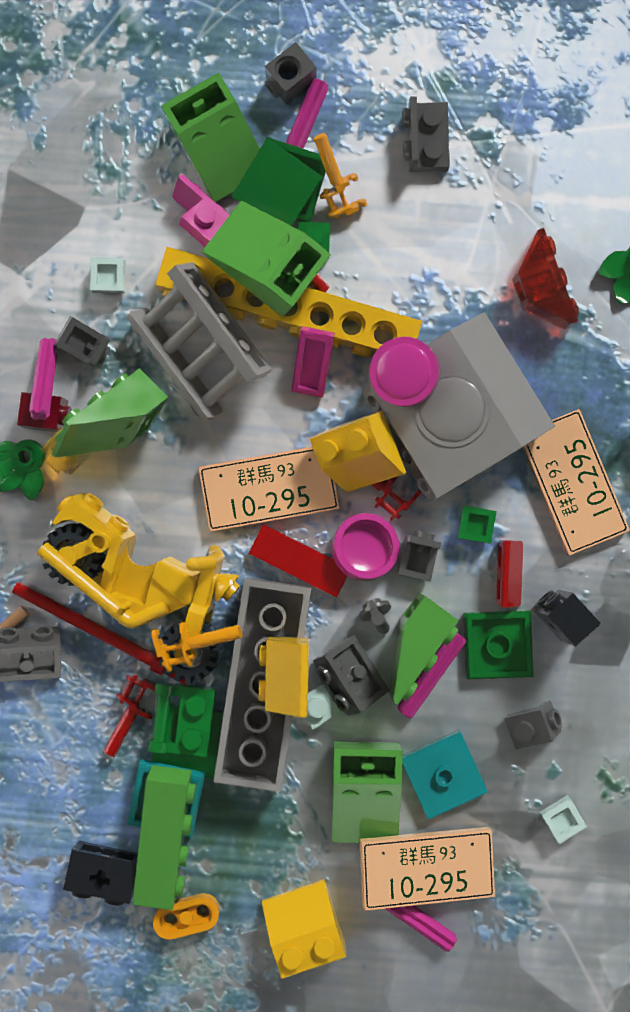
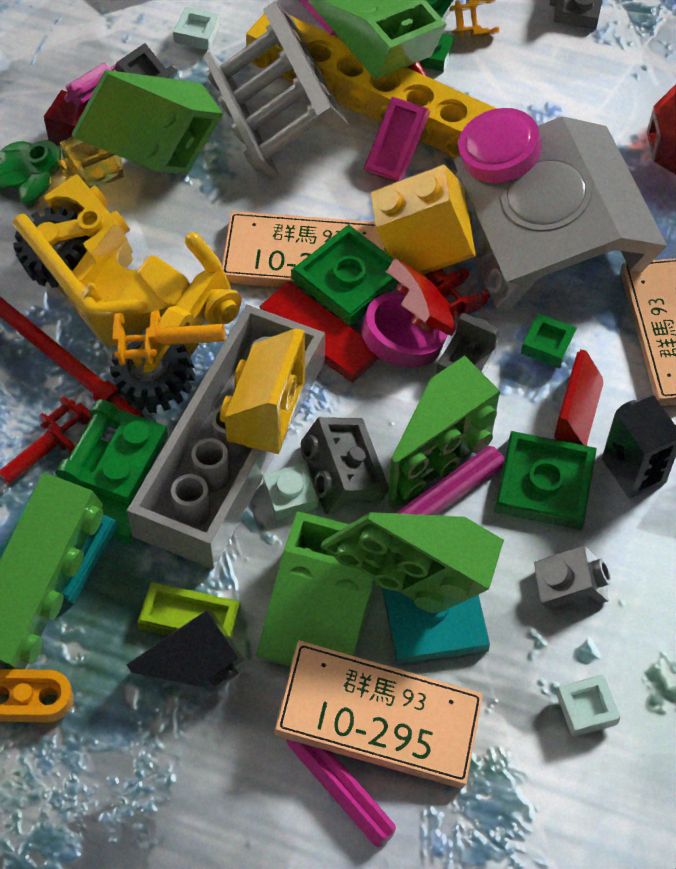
camera: 10 degrees right, 30 degrees down
yellow slope [262,879,346,979] -> none
dark grey plate [359,598,391,634] -> none
none -> black slope [126,610,244,689]
none -> lime tile [137,582,241,640]
none -> green tile [291,224,399,326]
none -> bright green slope [320,512,504,614]
none -> red slope [386,258,456,336]

